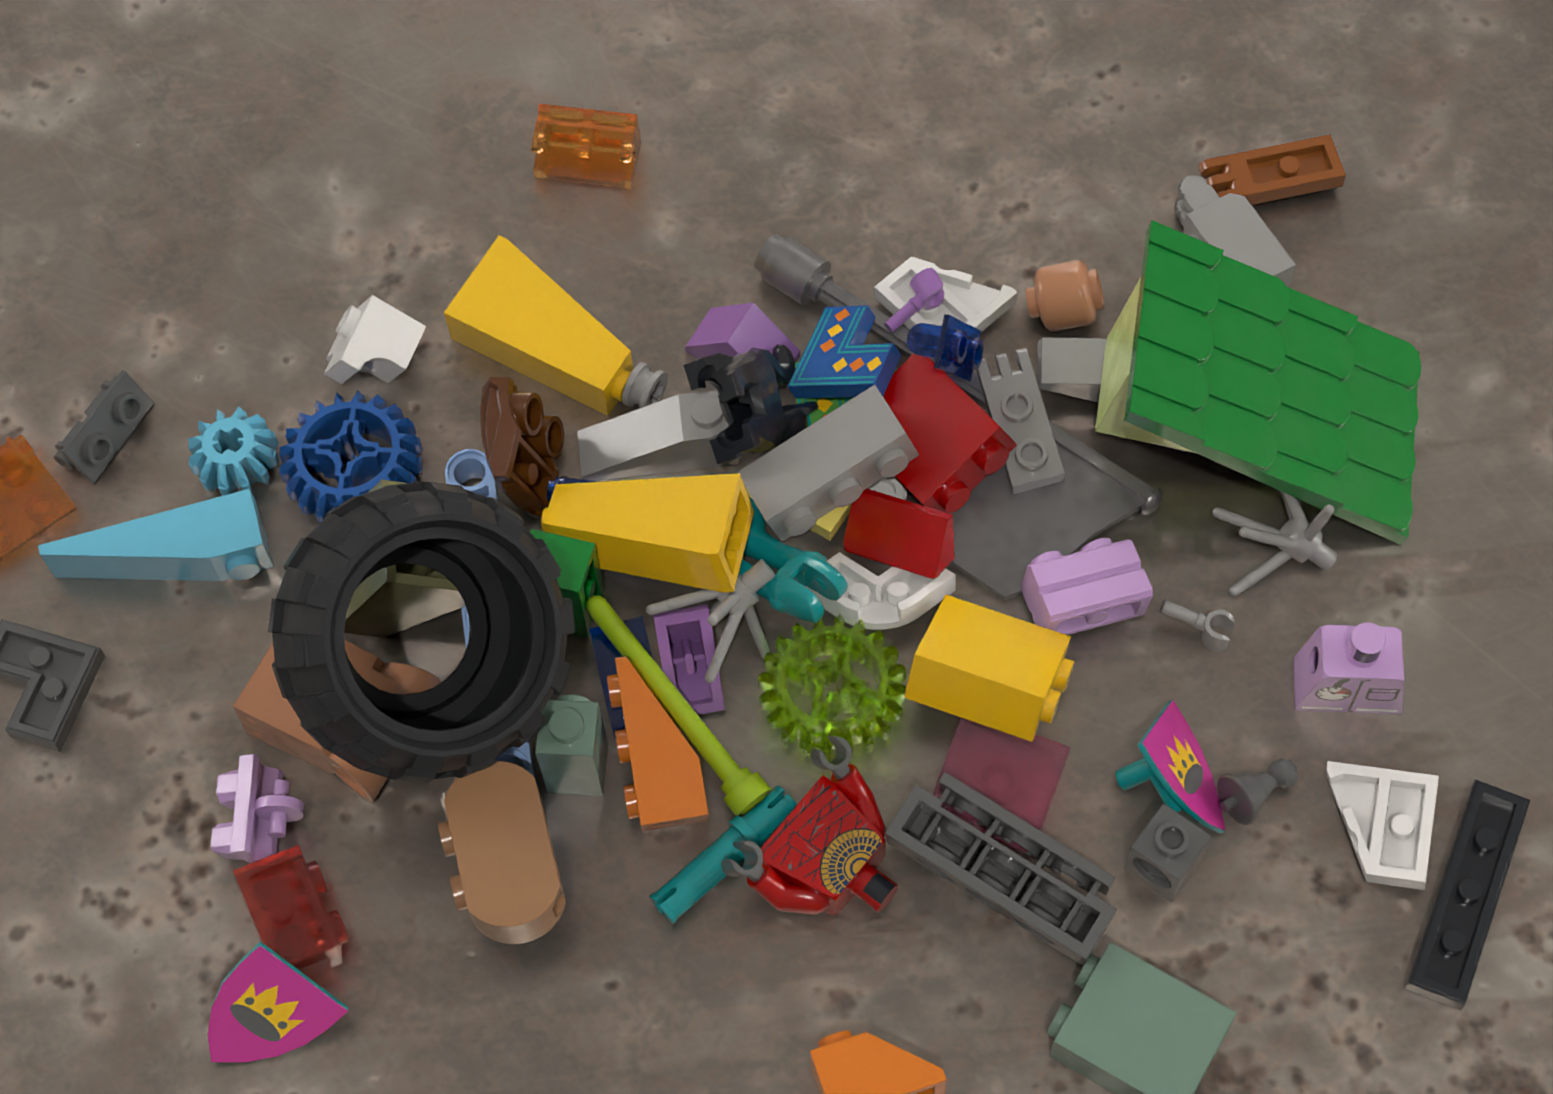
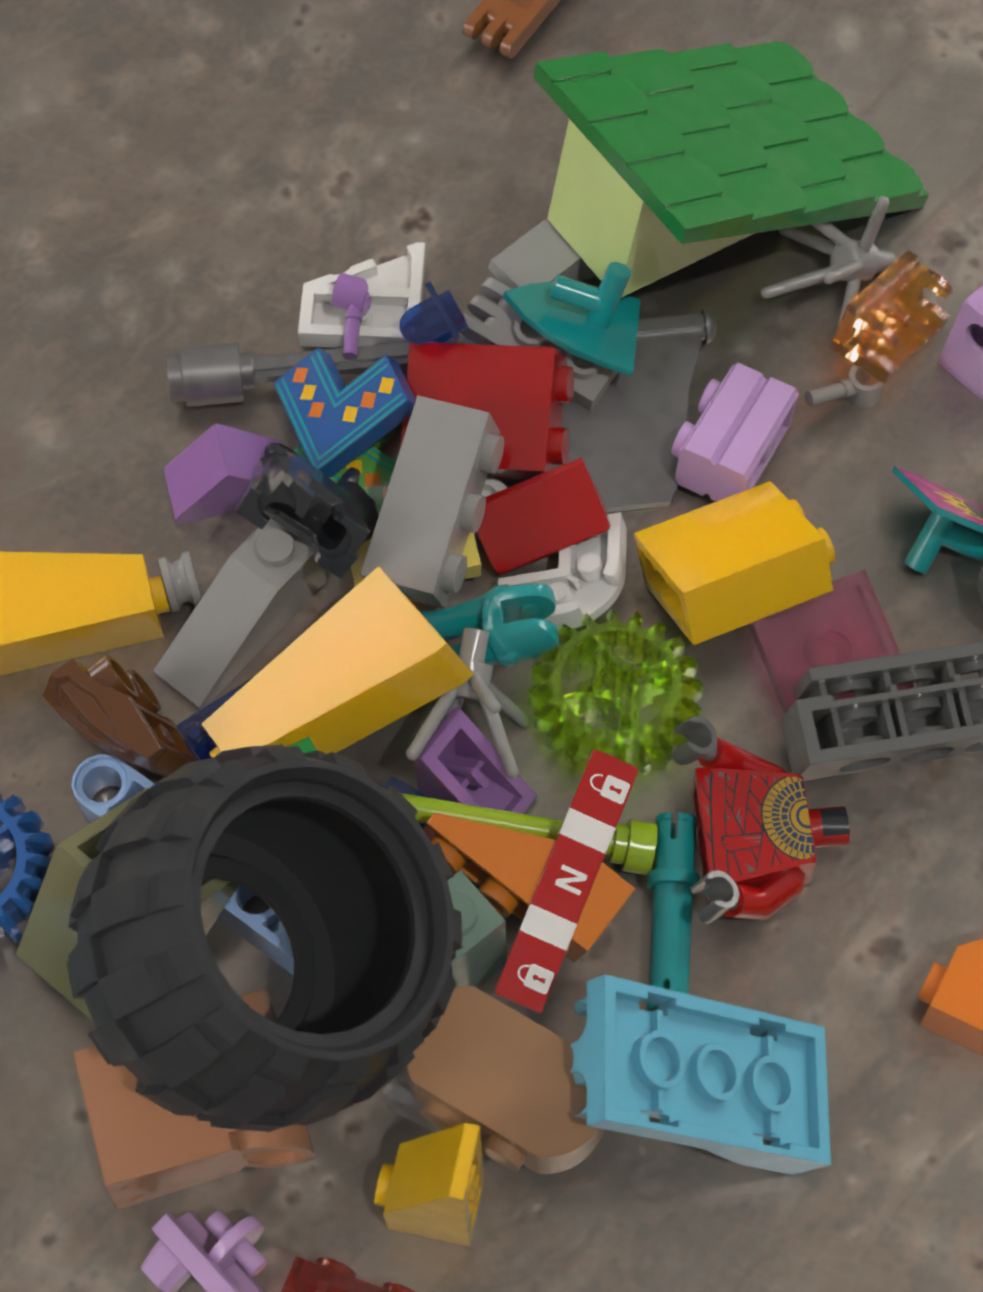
camera: 45 degrees left, 0 degrees up
nougat head [1026,260,1105,332] -> none
light grey hinge [1174,174,1296,287] -> none
none -> yellow slope [375,1123,485,1247]
none -> red sticker [495,749,639,1013]
none -> teal shield [503,262,641,376]
none -> medium azure piece [570,974,831,1175]
none -> clear orange hinge [830,250,953,384]

